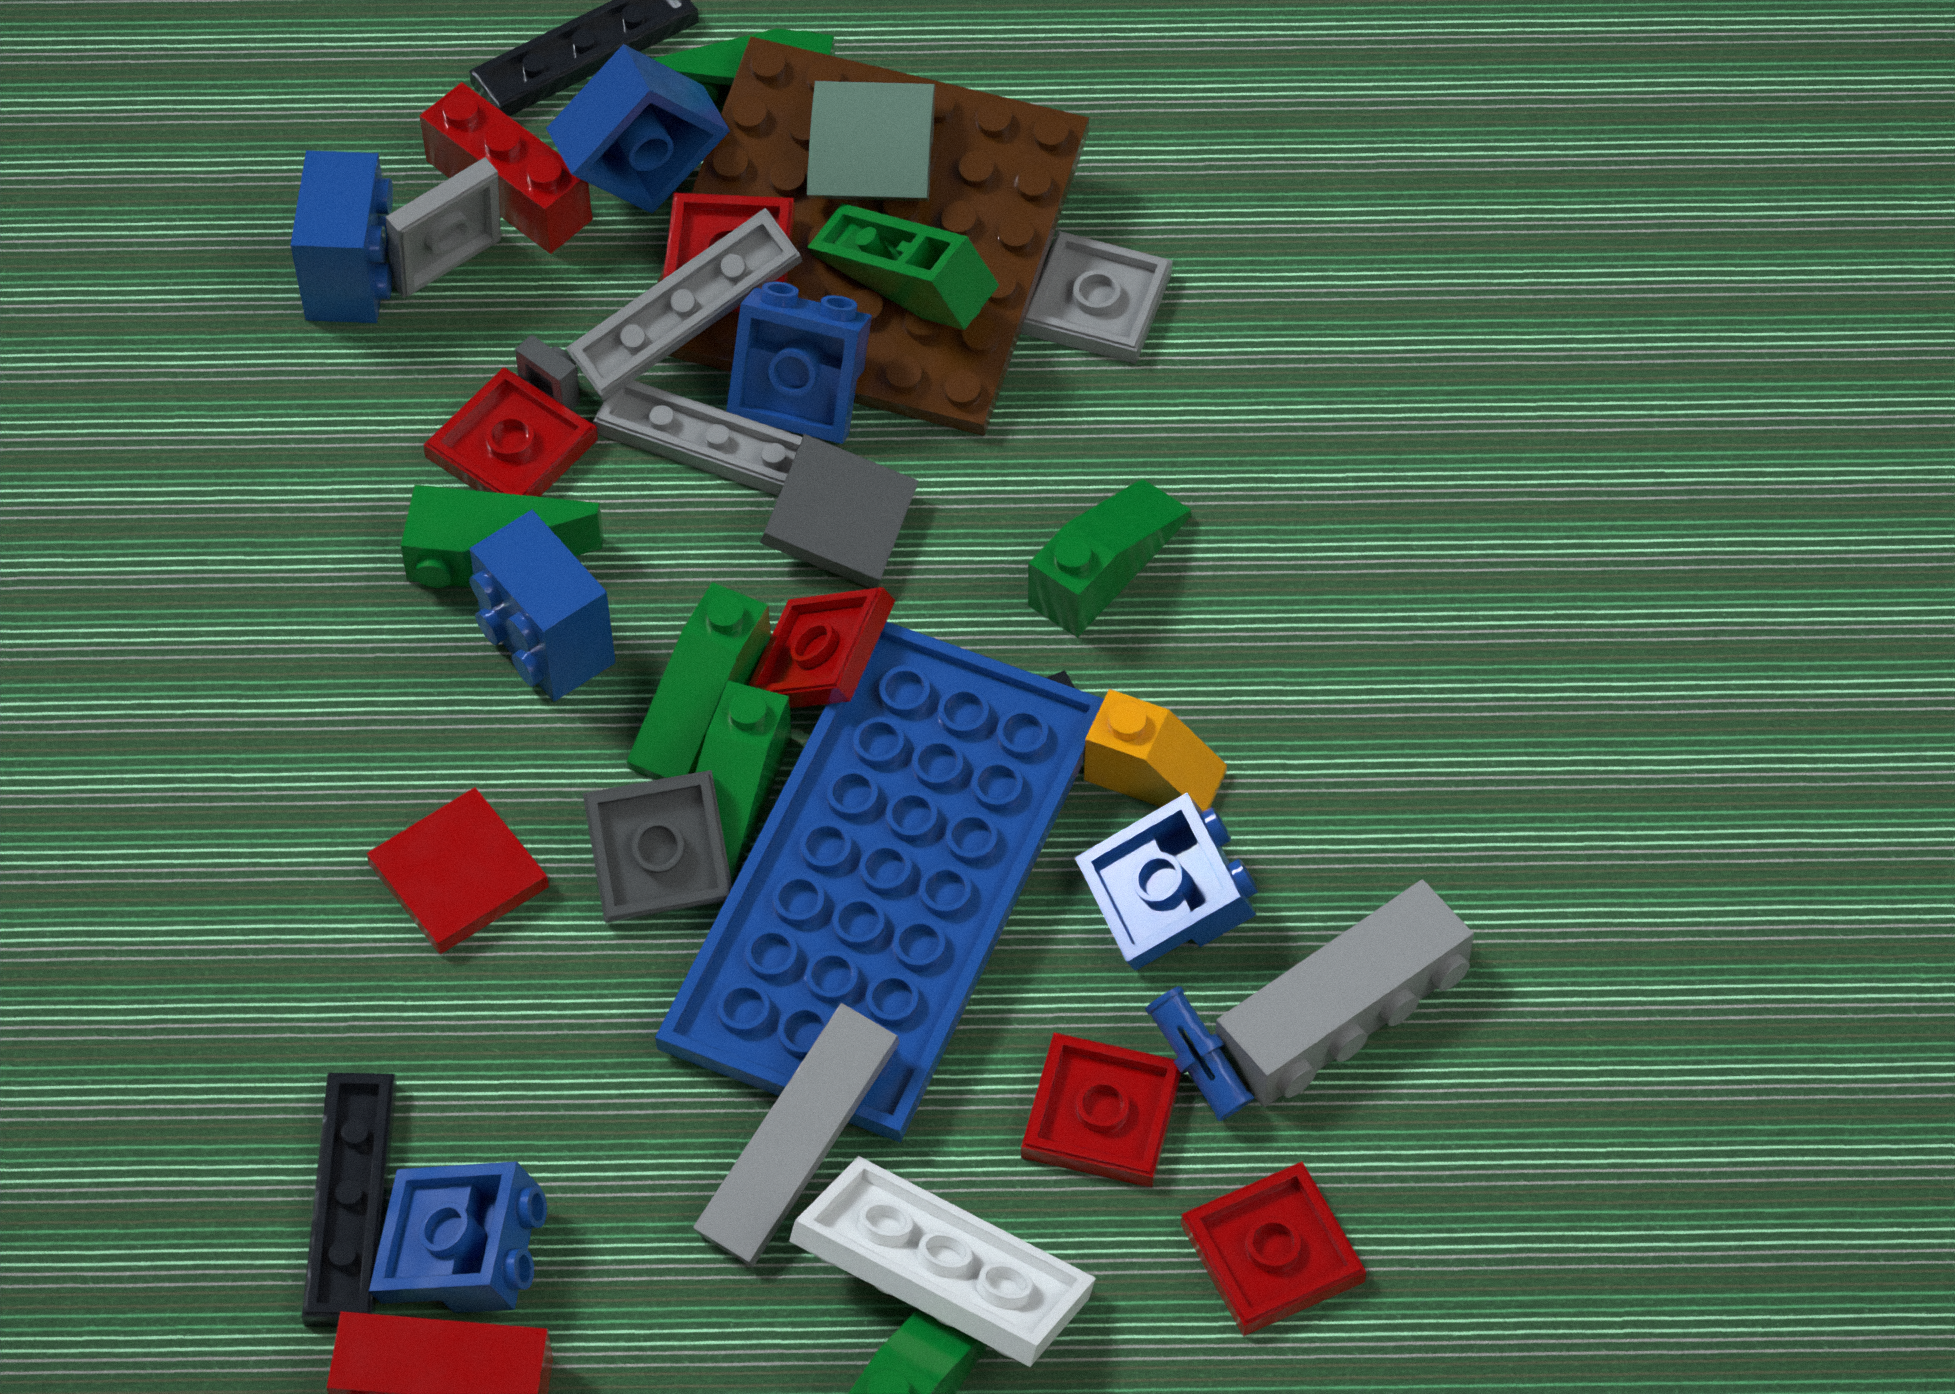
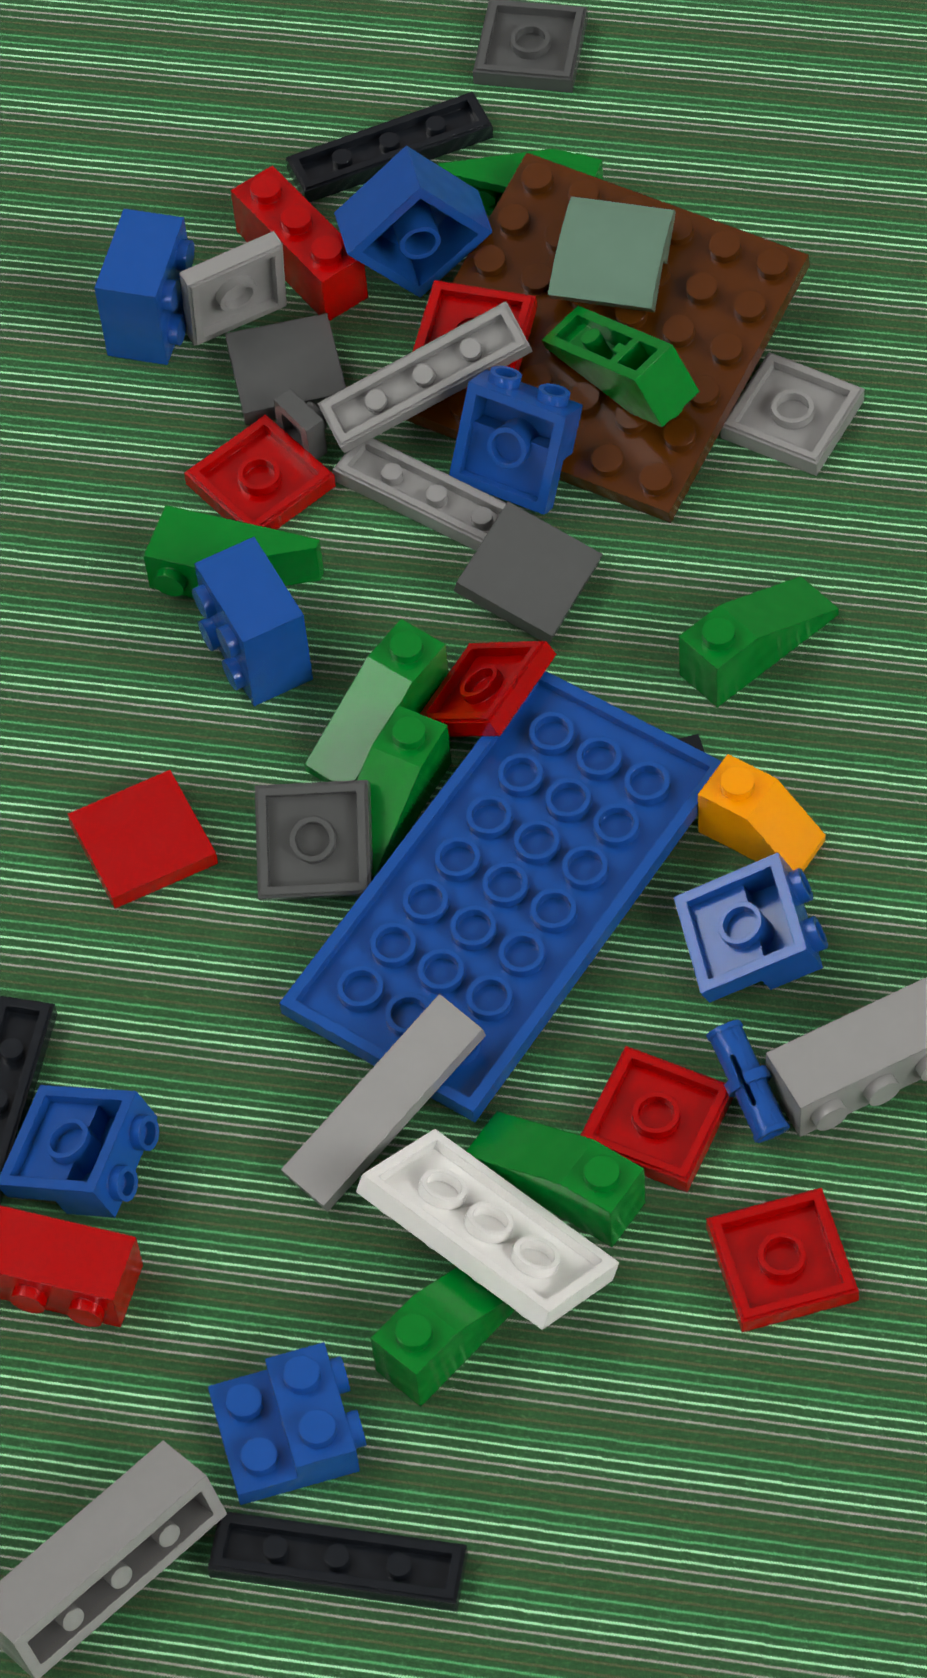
camera: 15 degrees right, 0 degrees up
none -> dark grey tile [225,313,346,425]
none -> green slope [466,1111,646,1247]

